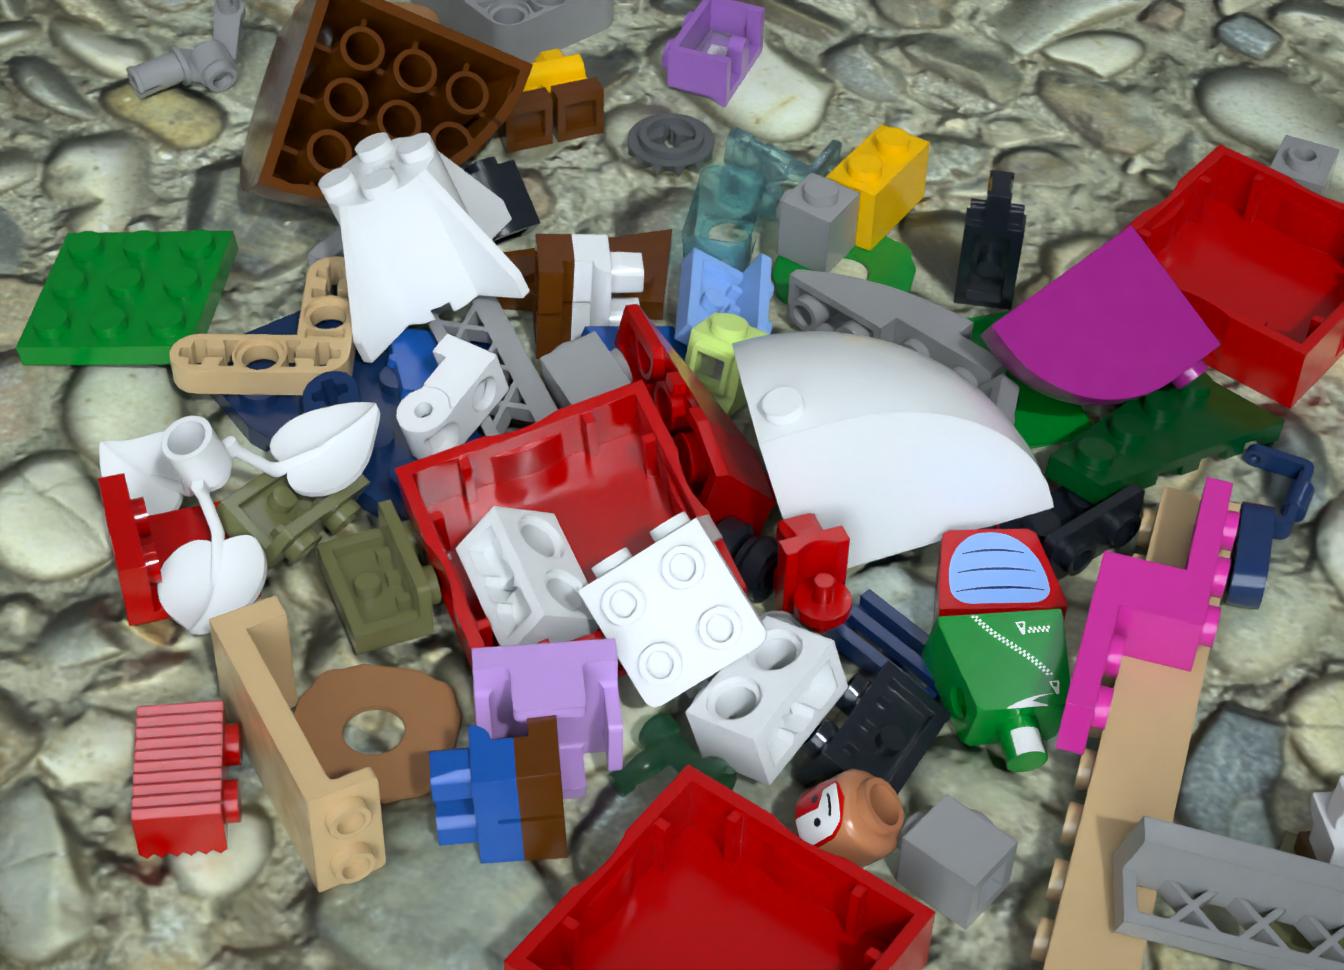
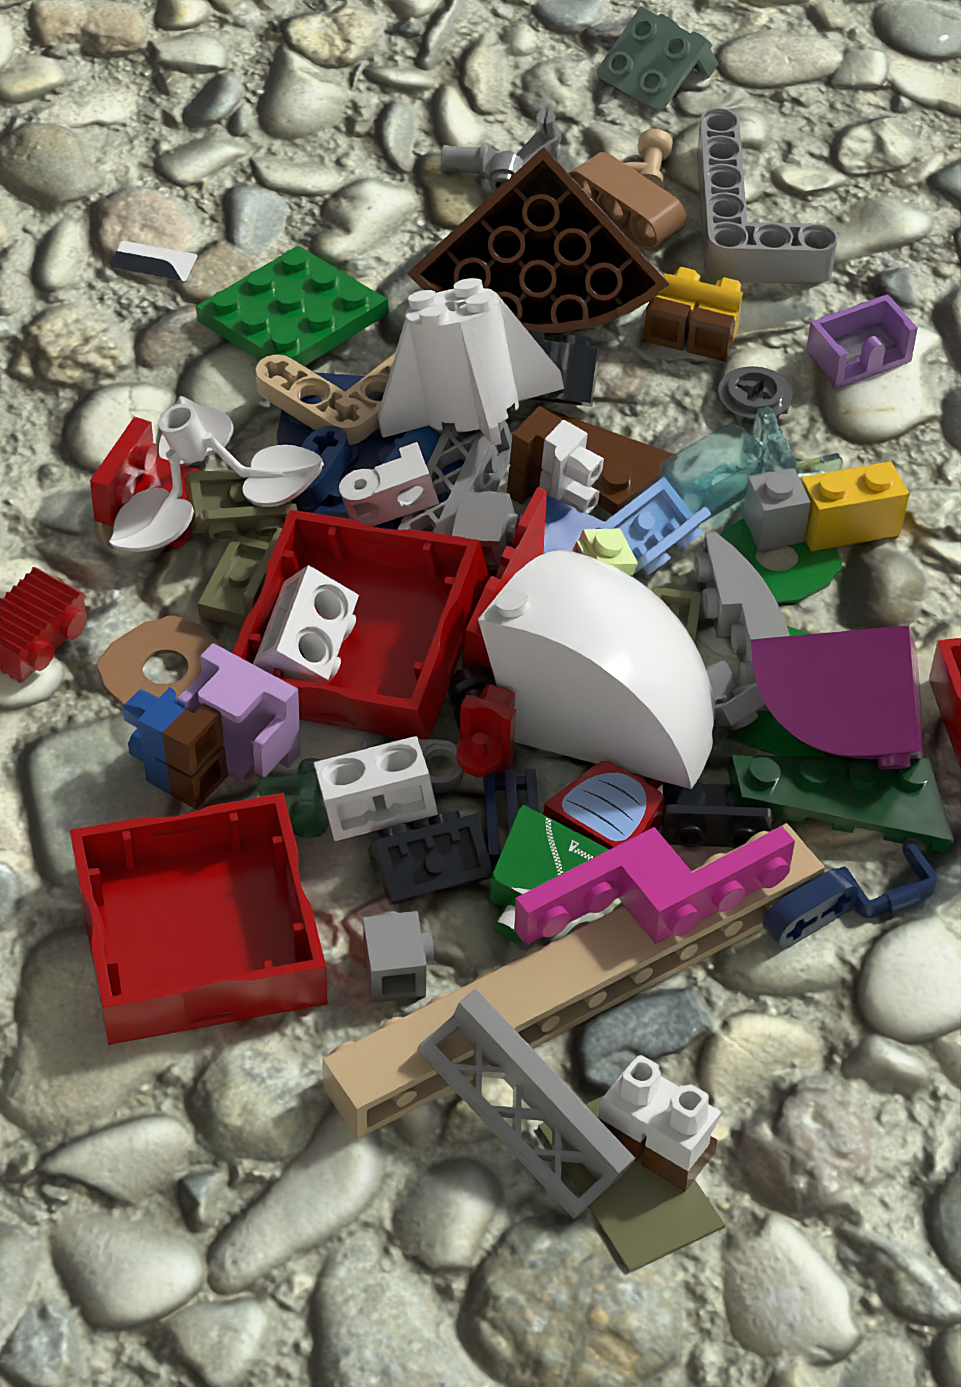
camera: 40 degrees right, 5 degrees up
tan panel [209,595,386,893] -> none
white bracket [578,511,767,707] -> none
nougat head [794,769,904,868] -> none
black hinge [953,170,1026,310] -> none

